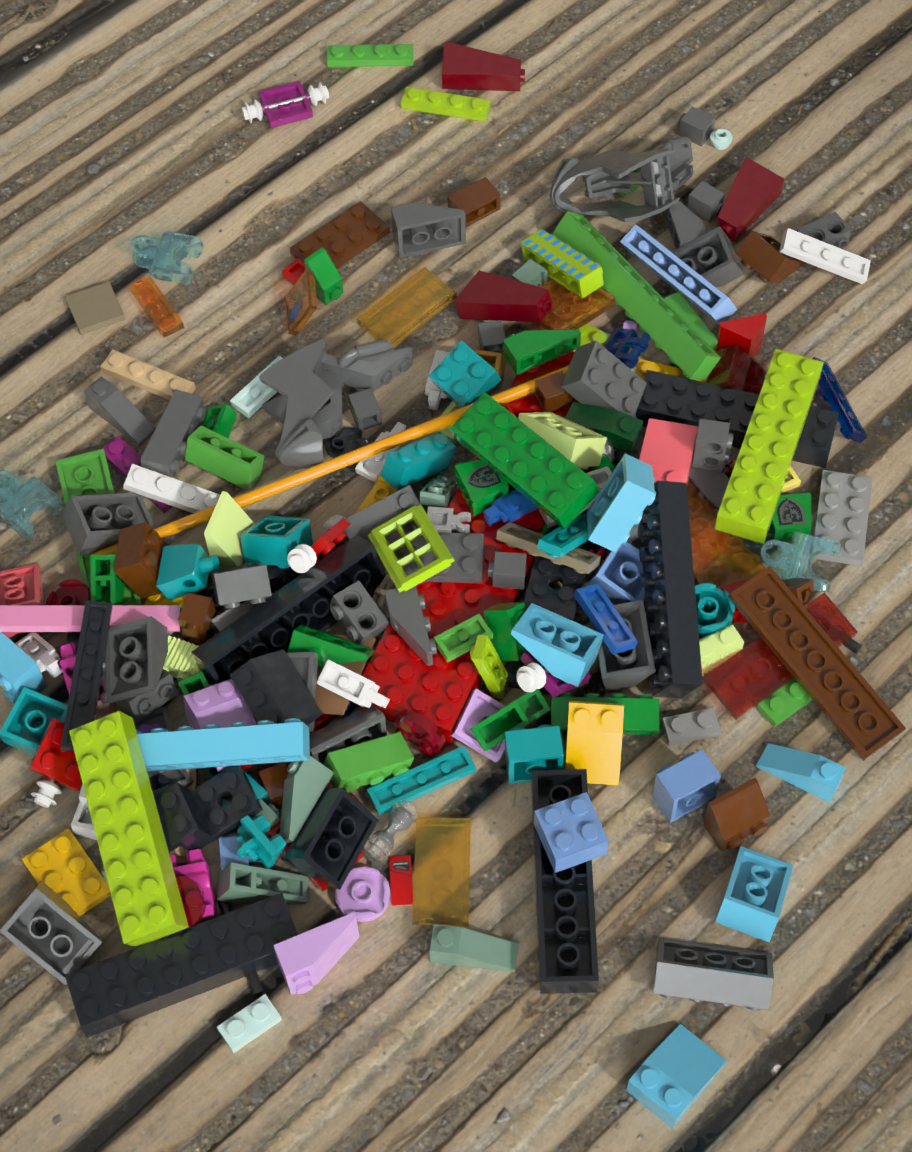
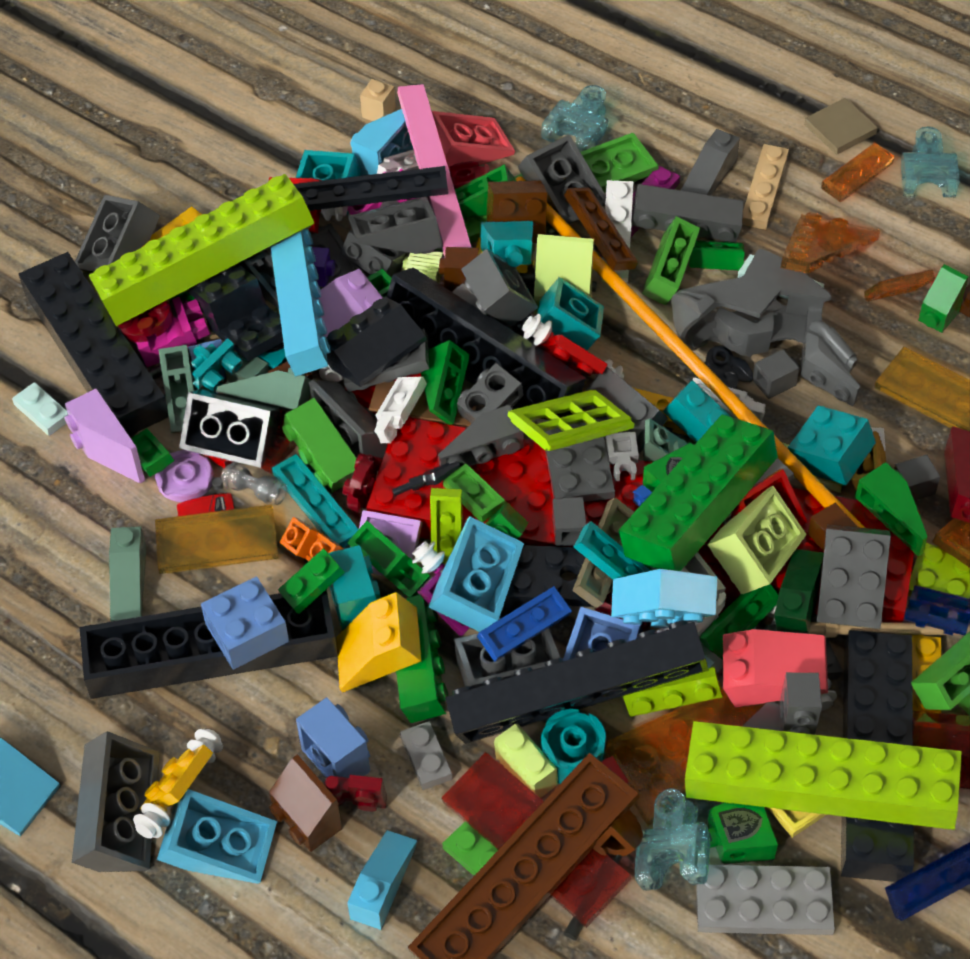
camera: 80 degrees right, 5 degrees down
none -> green plate [131,428,174,477]
none -> plate [133,729,223,838]
none -> green plate [278,548,345,614]
none -> orange slope [279,517,344,561]
none -> dark red plate [324,774,387,812]
none -> black hand [392,461,460,496]
none -> reddish brown tile [564,187,638,271]
none -> clear orange wing [780,212,880,274]

